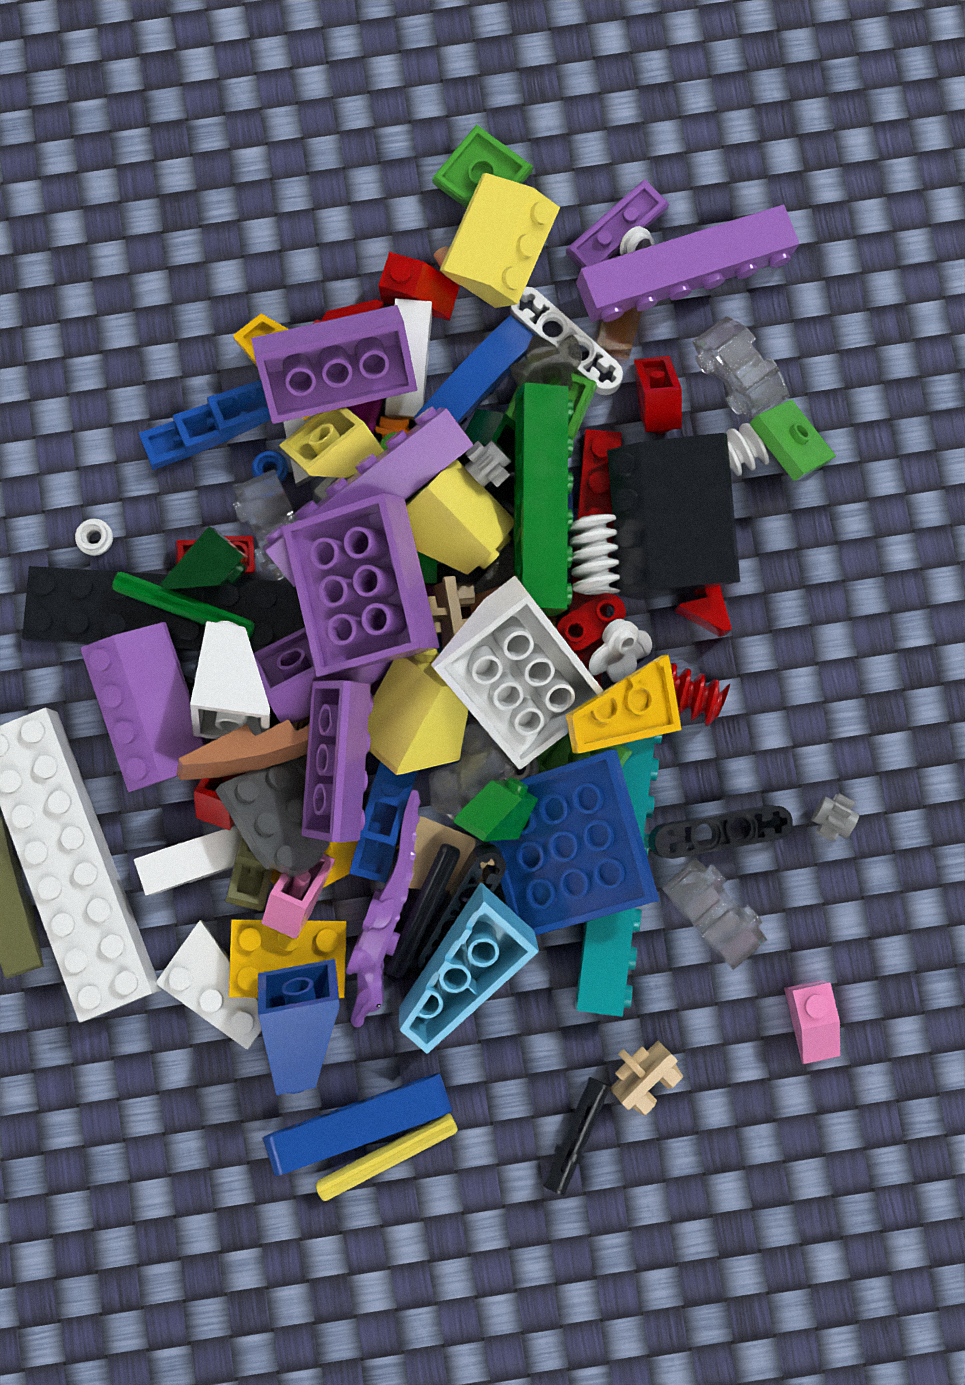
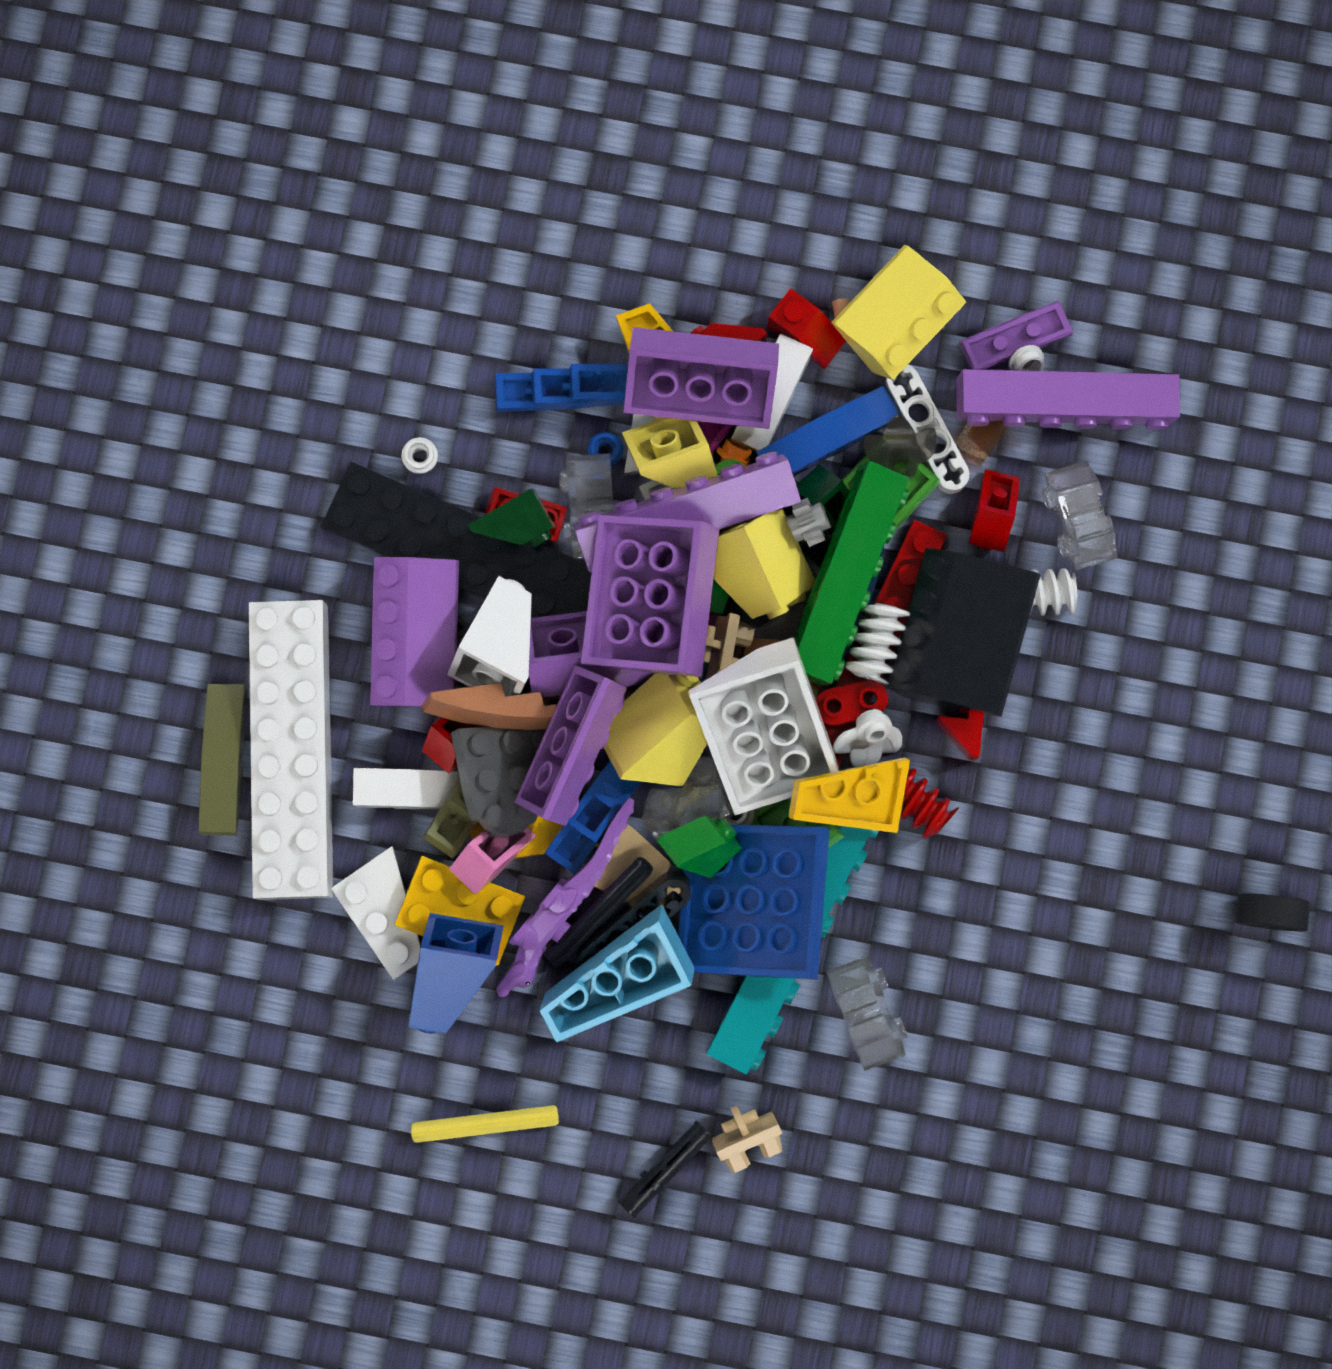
camera: 20 degrees right, 0 degrees up
green axle [112,571,255,639] -> none
blue beam [262,1073,453,1176] -> none
bright green plate [432,124,533,209] -> none
black beam [649,805,793,859] -> none
bright green plate [750,399,836,481] -> none
bright pink slope [784,980,841,1064] -> none
light grey gear [811,793,859,841] -> none

